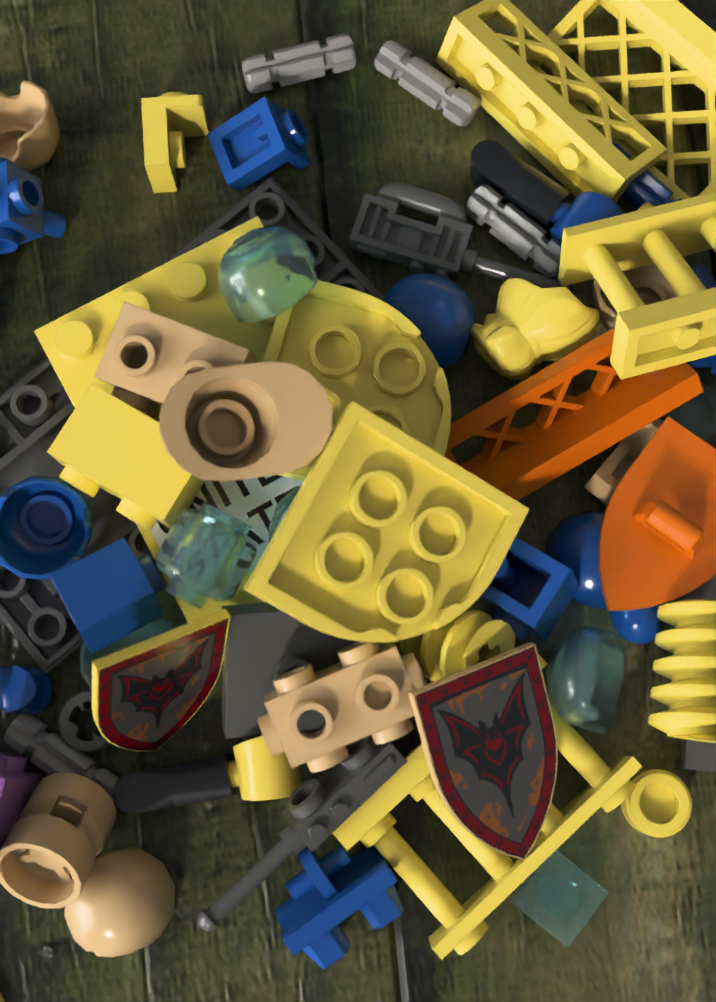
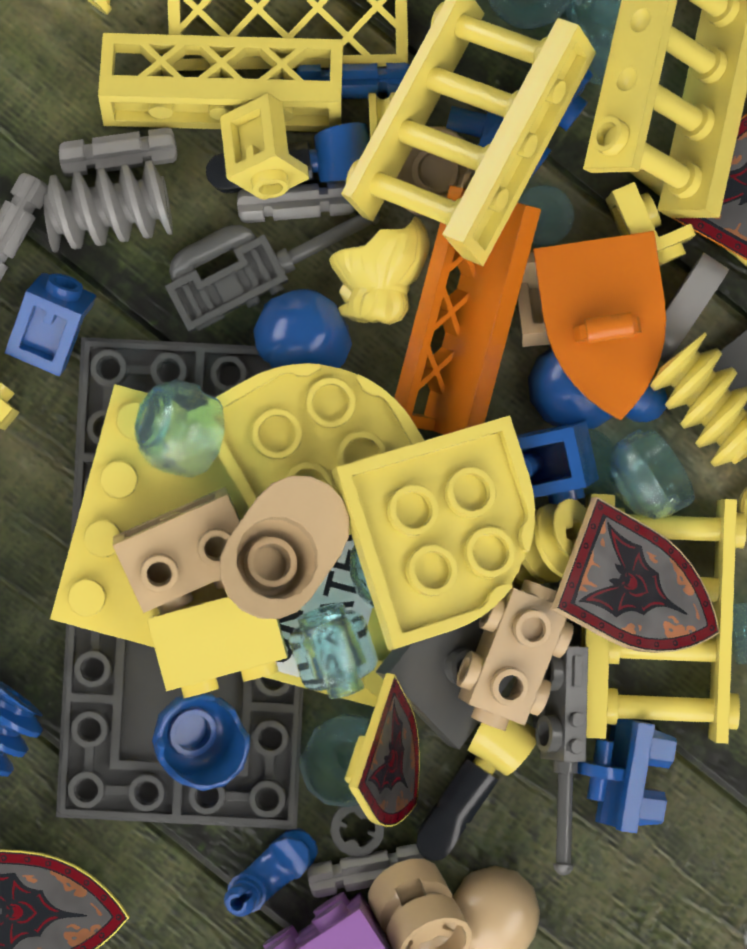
camera: 45 degrees left, 10 degrees up
blue brick [49,538,165,654] -> none
none -> light grey piece [43,160,173,253]
none -> light yellow bracket [220,93,309,200]

